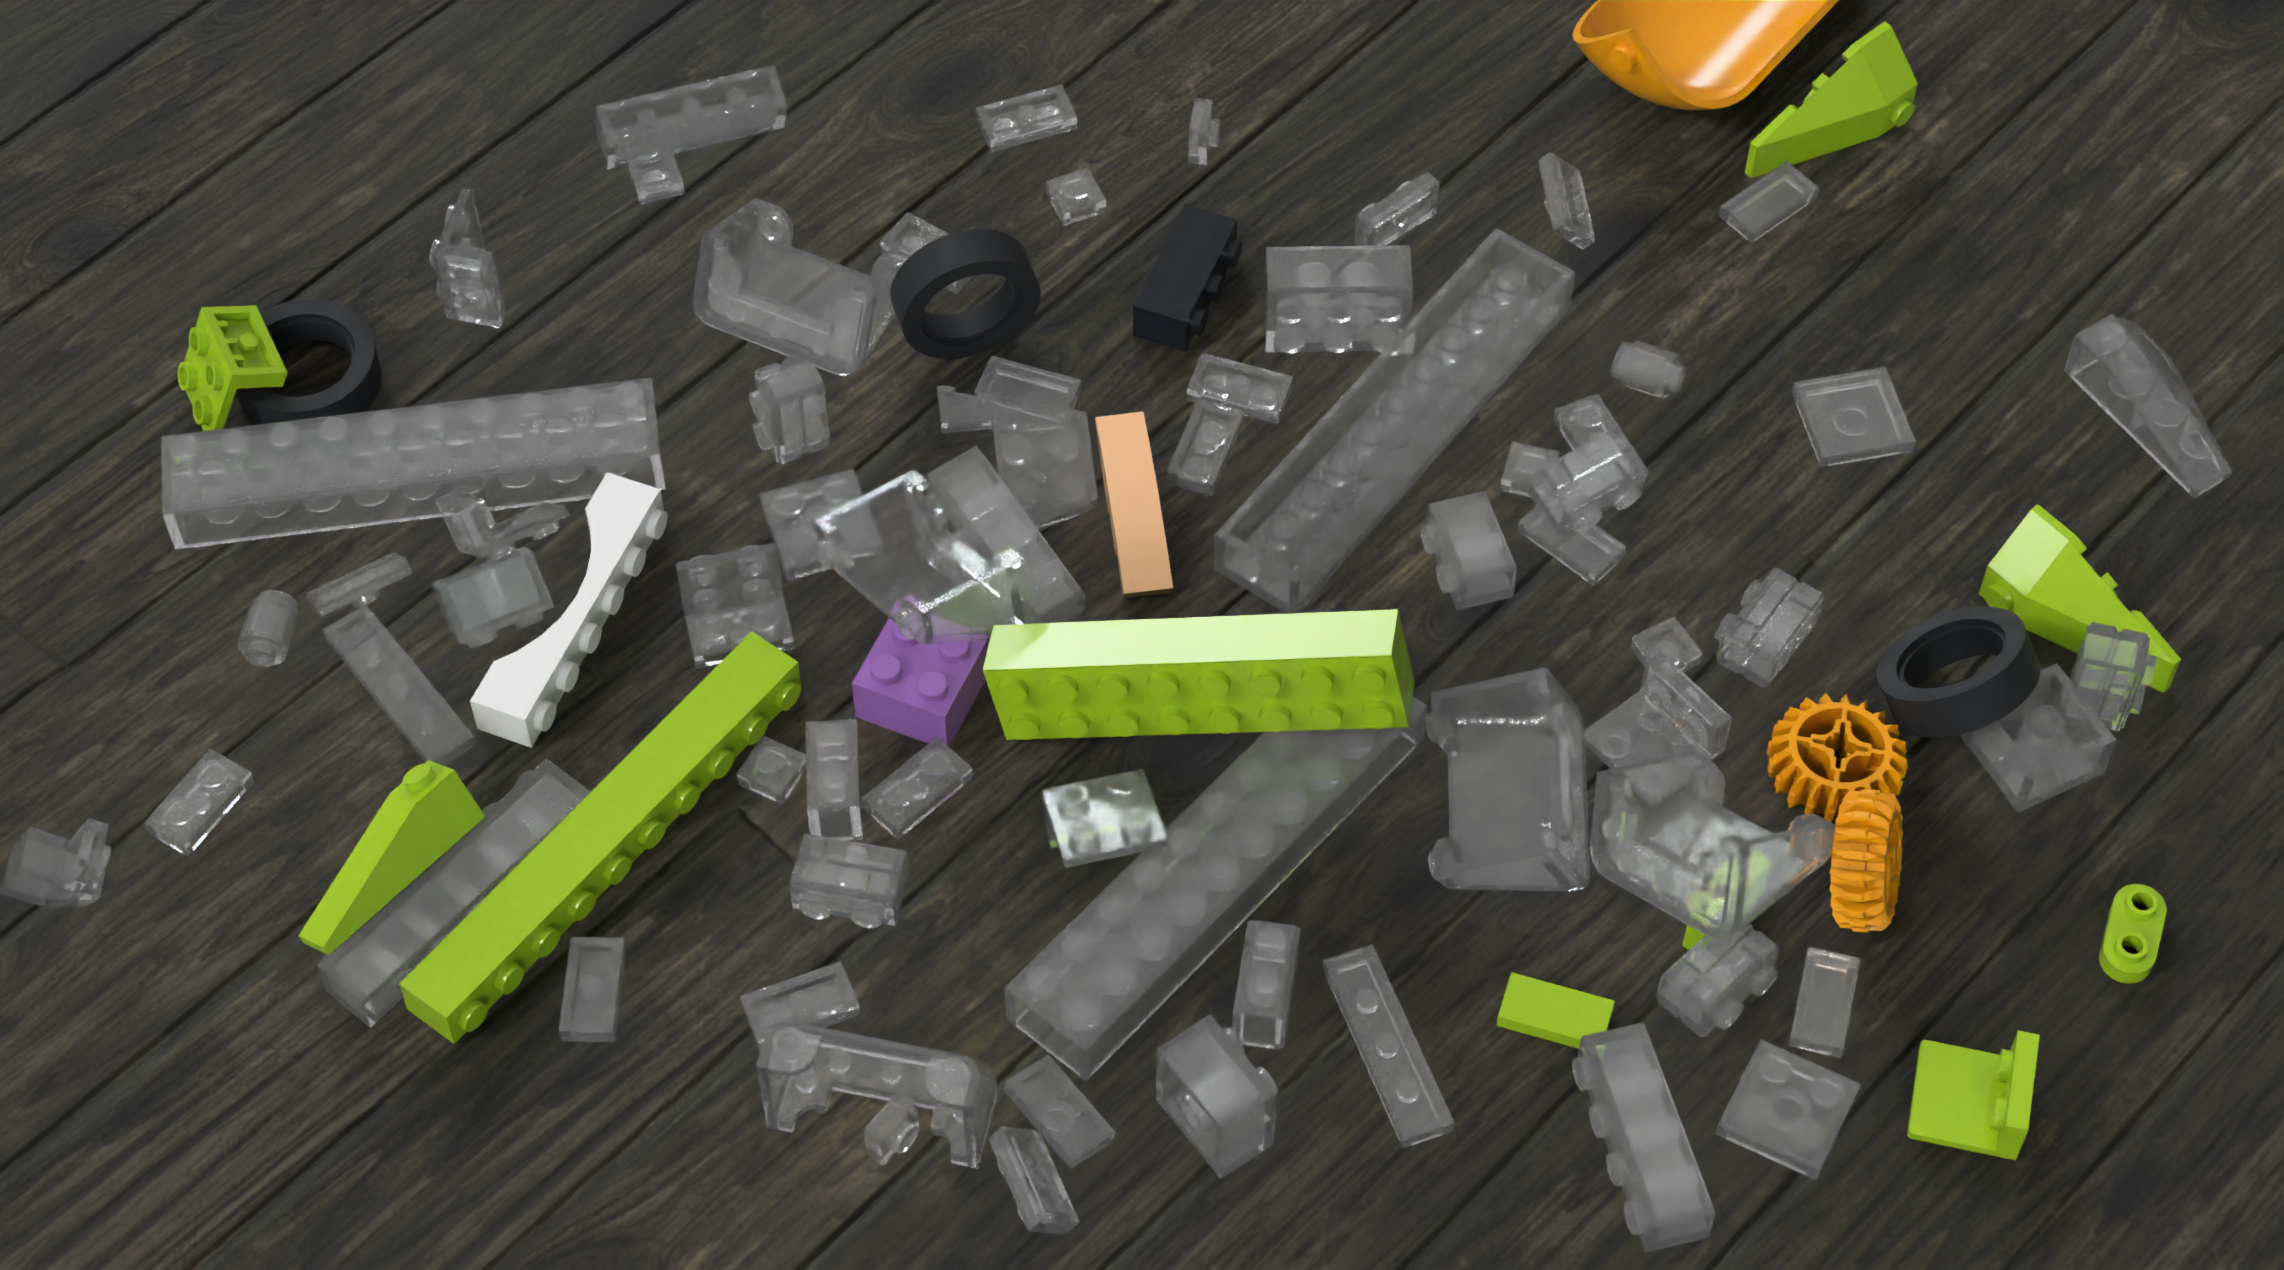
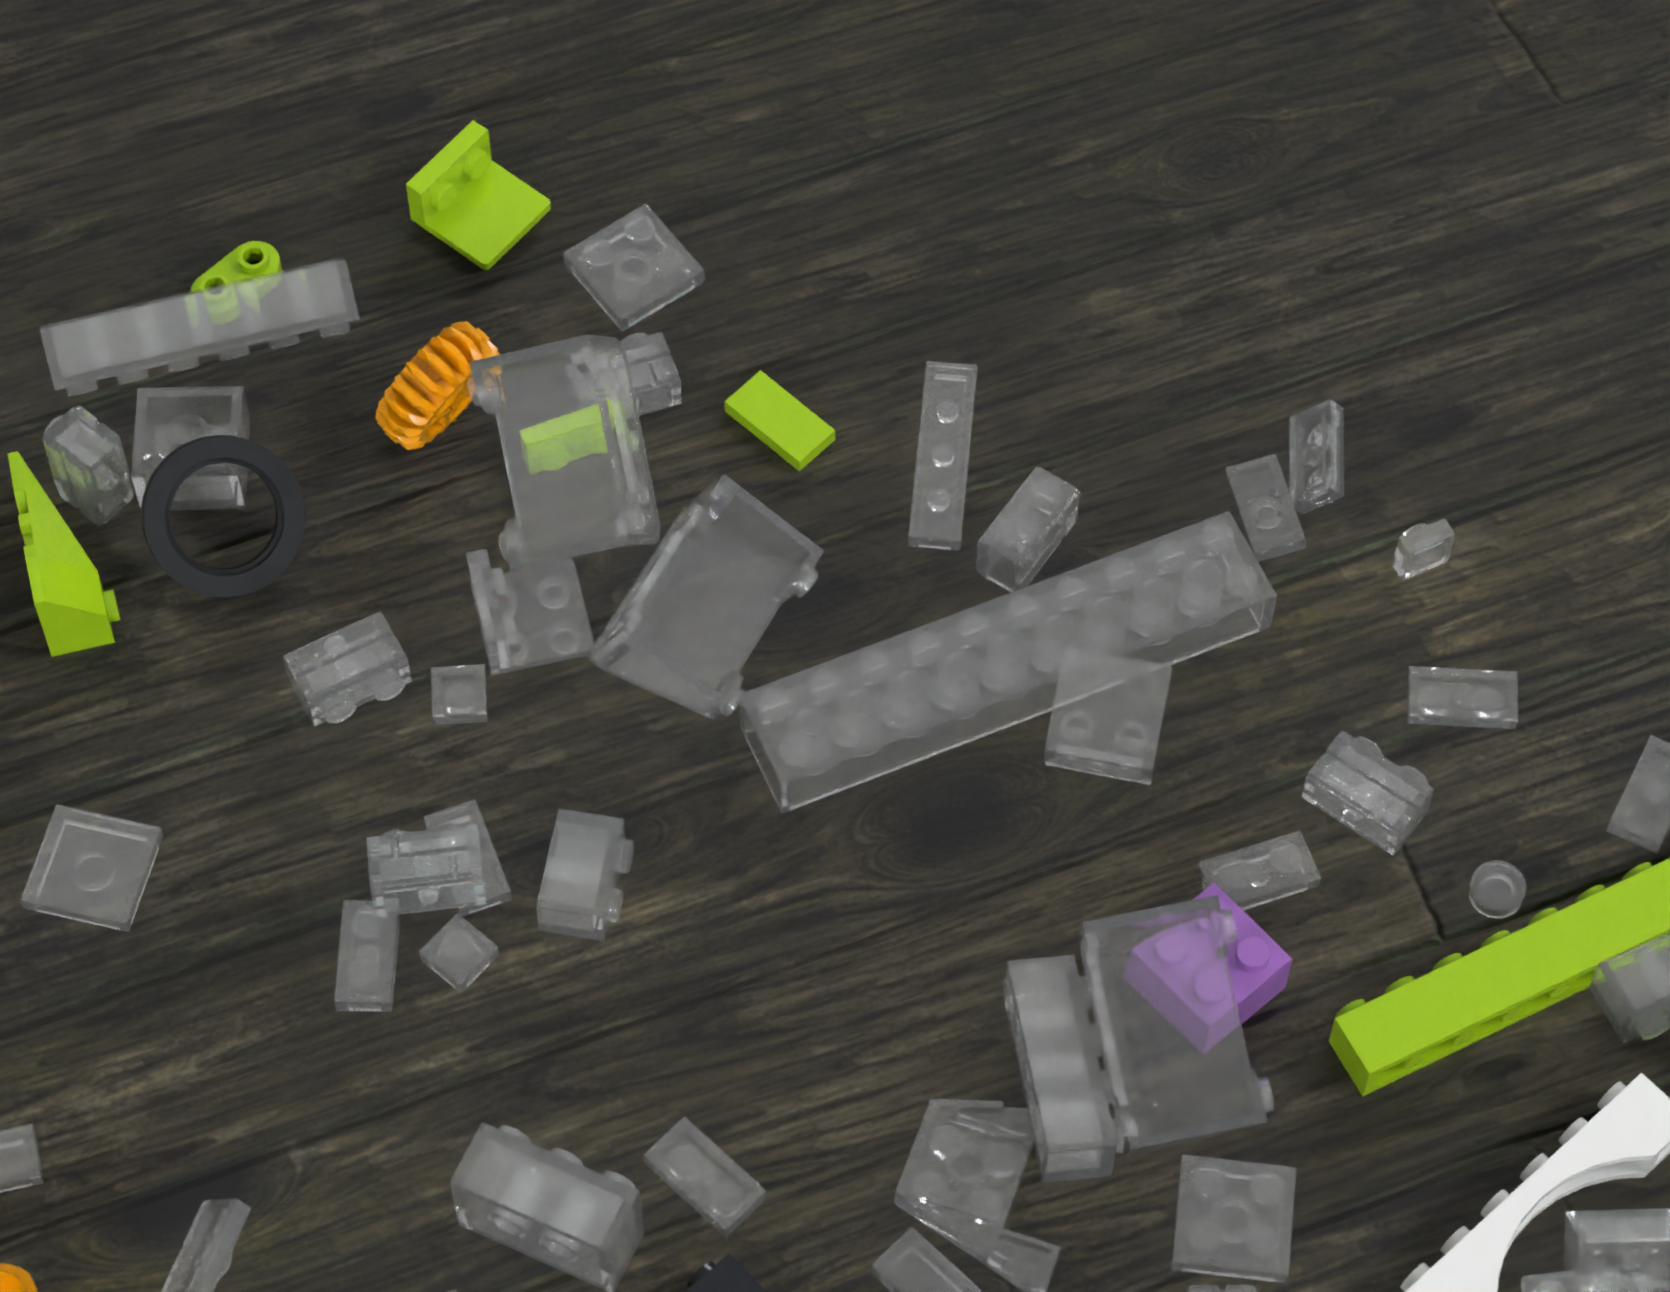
camera: 155 degrees left, 5 degrees up
clear bracket [676,543,795,668] -> none
clear plate [737,736,808,805] -> none
clear windscreen [756,1023,997,1169] -> none
clear brick [805,719,863,842] -> none
lime brick [983,609,1415,740] -> none
light nougat slope [1095,412,1173,599] -> none
clear brick [1156,1014,1278,1179] -> none
clear plate [1166,399,1244,496] -> none
clear brick [1214,228,1575,614] -> none
clear brick [1572,1022,1716,1253] -> none
clear brick [1611,340,1686,400] -> none
light orange gear [1766,693,1908,825] -> none
clear tile [1788,946,1861,1058] -> none
none -> clear brick [39,257,360,396]
none -> clear tile [1468,860,1526,918]

